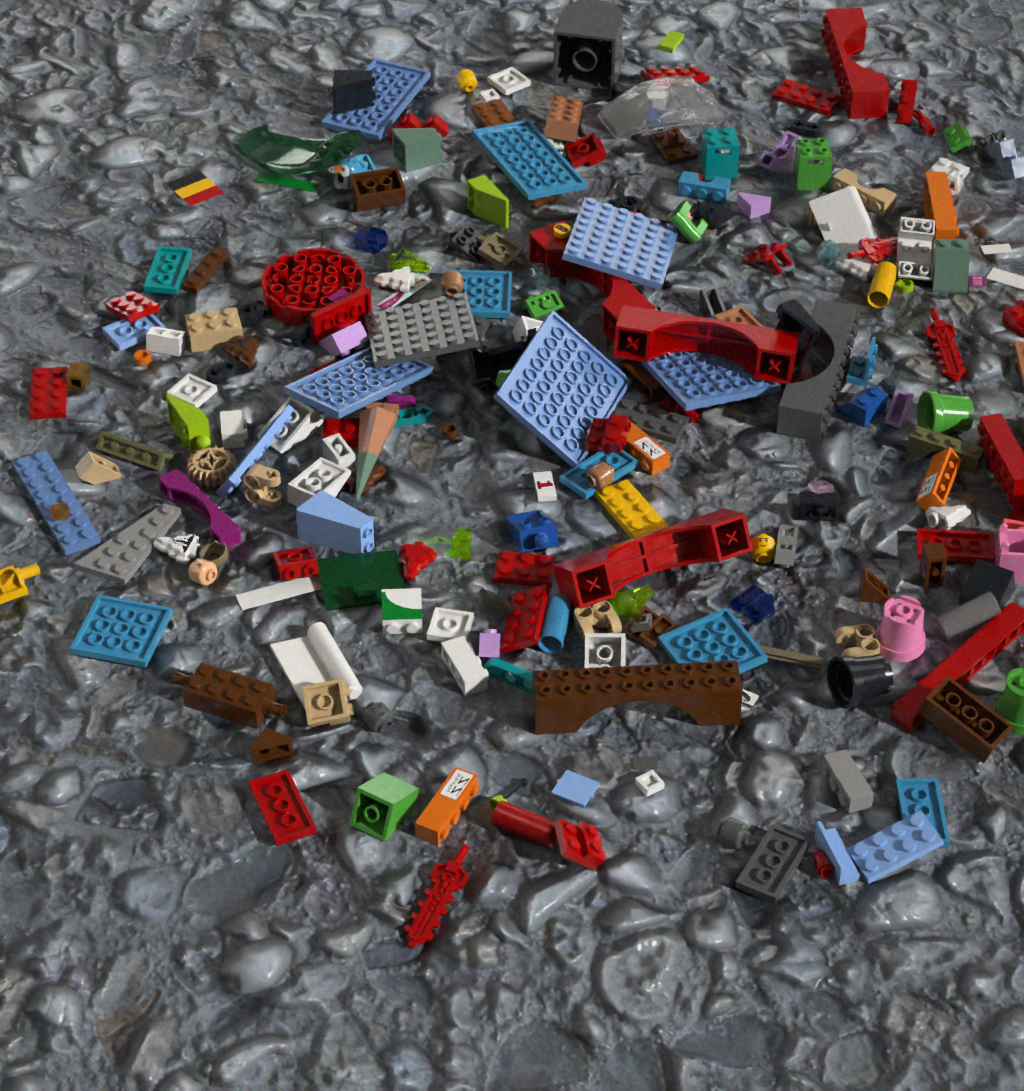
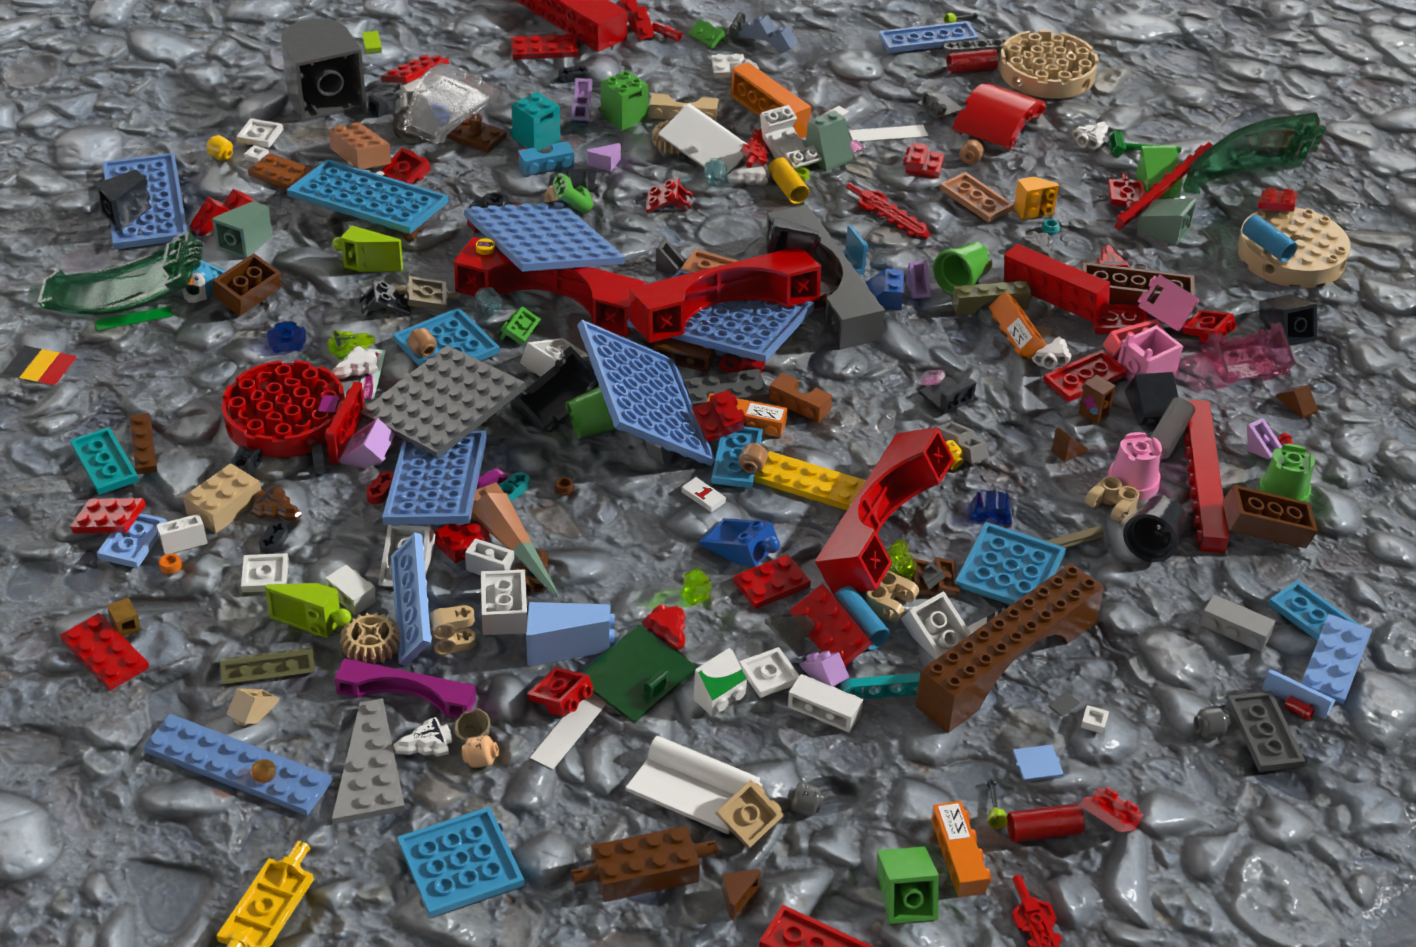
camera: 40 degrees left, 0 degrees up
none -> dark orange arch [769,373,832,423]

